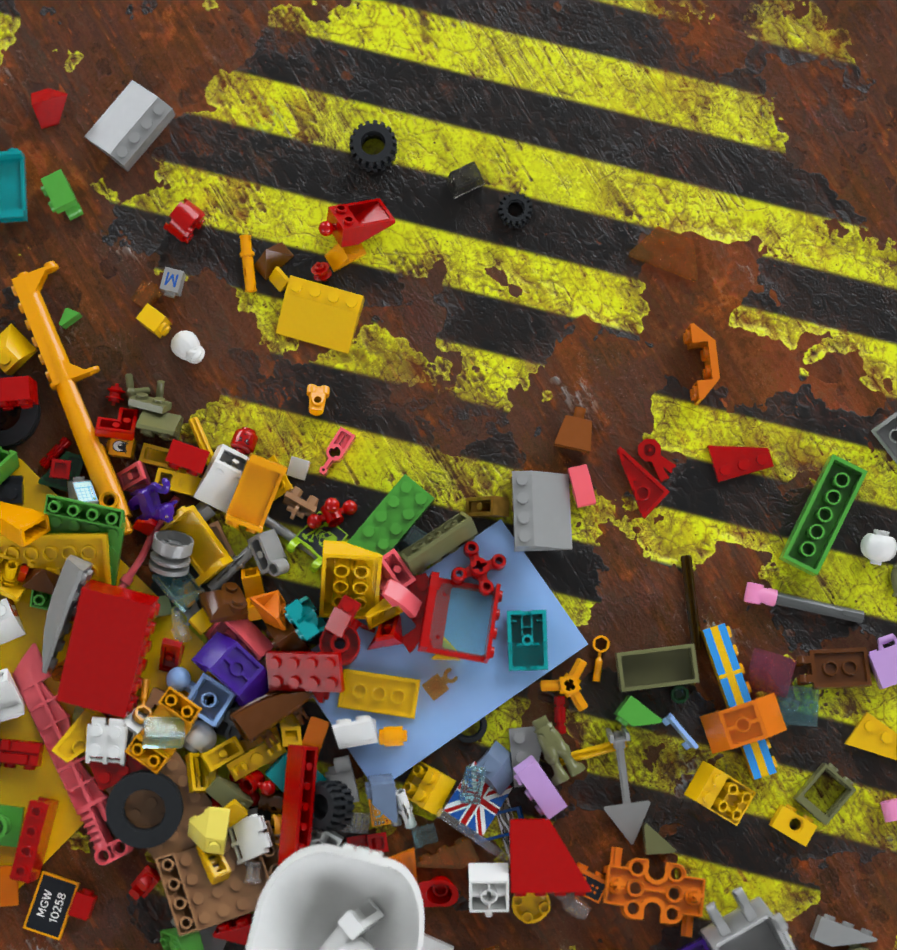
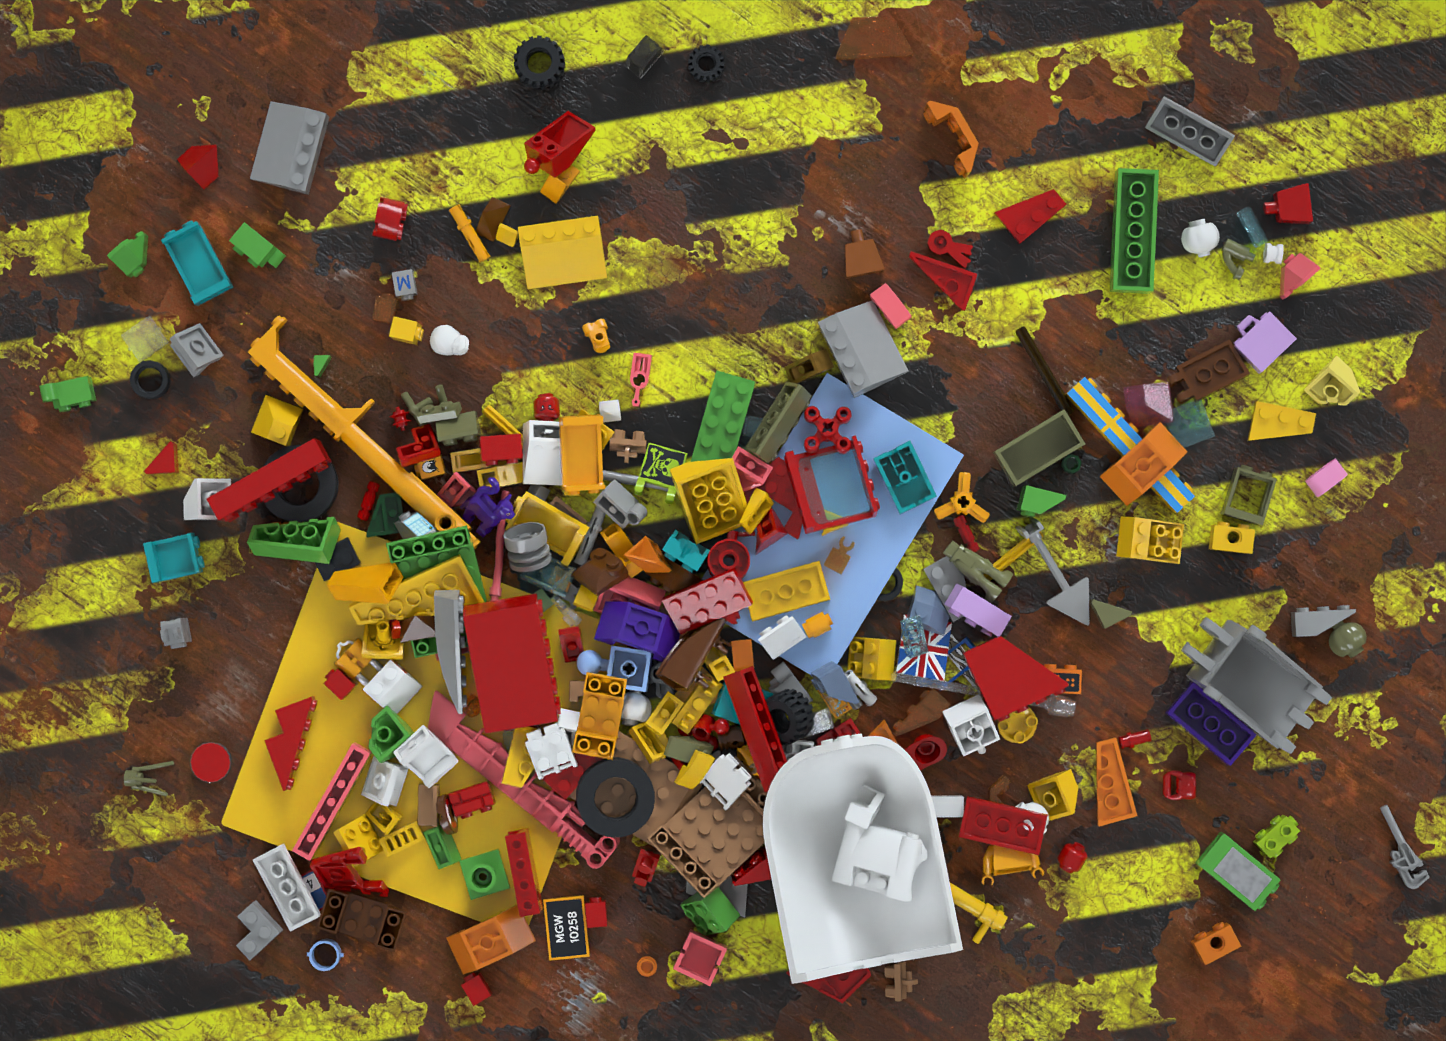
camera: 25 degrees left, 5 degrees up
red tile [49,458,72,480] -> none
red tile [132,518,158,536] -> none
light orange piece [132,679,152,724] -> none
clear light blue panel [142,717,186,748] -> none
light yellow slope [188,806,230,855] -> none
yellow slope [196,845,232,885] -> none
clear bush [244,862,262,884] -> none
red piece [307,498,357,529] -> none
red wheel [311,262,332,282] -> none
slope [324,594,361,639] -> none
coral slope [381,579,422,618] -> none
clear light blue panel [411,822,438,849] -> none
light orange piece [592,635,610,682] -> none
orange gear [603,847,706,937] -> none
light blue flag [662,712,699,750] -> none
dark grey piece [743,582,865,623] -> none

